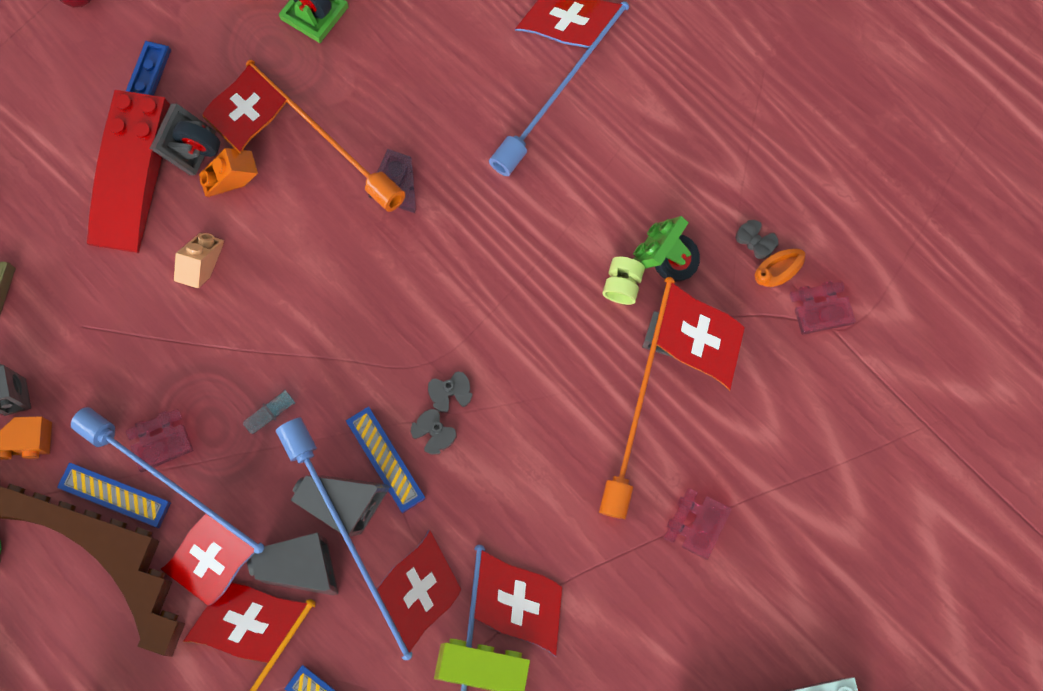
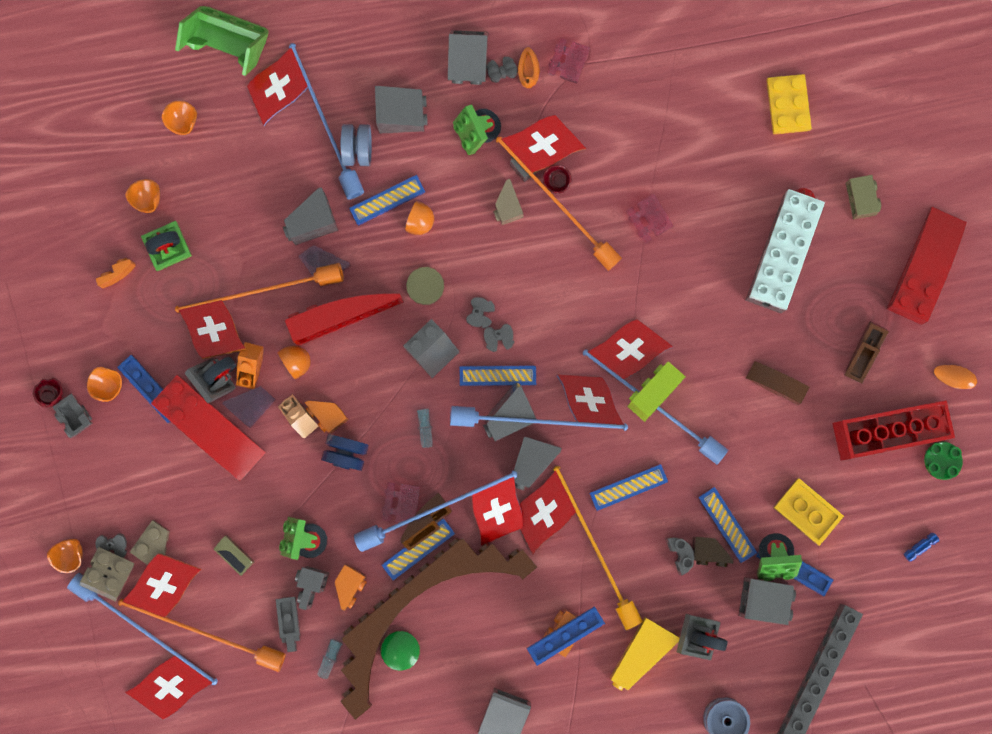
camera: 55 degrees left, 10 degrees up
yellowish green wheel [602,257,645,305] -> none
none -> dark grey cylinder [53,393,93,438]
none -> orange helmet [87,367,122,402]
none -> clear purple wing [222,386,276,428]
none -> orange helmet [278,346,311,379]
none -> bright green plate [279,517,327,560]
none -> dark grey slope [283,187,338,245]
none -> red slope [285,294,404,346]
none -> orange slope [305,400,349,434]
none -> dark blue wheel [321,434,369,471]
none -> sand blue wheel [340,124,372,166]
none -> tile [349,175,425,226]
none -> dark grey slope [375,86,428,134]
none -> reddish brown slope [400,493,453,551]
none -> dark grey slope [403,319,460,378]
none -> orange helmet [405,201,434,235]
none -> olive tile [406,267,444,305]
none -> dark grey slope [448,30,488,85]
none -> dark tan slope [493,179,523,225]
none -> dark red hair [542,165,572,194]
none -> yellow plate [766,74,812,134]

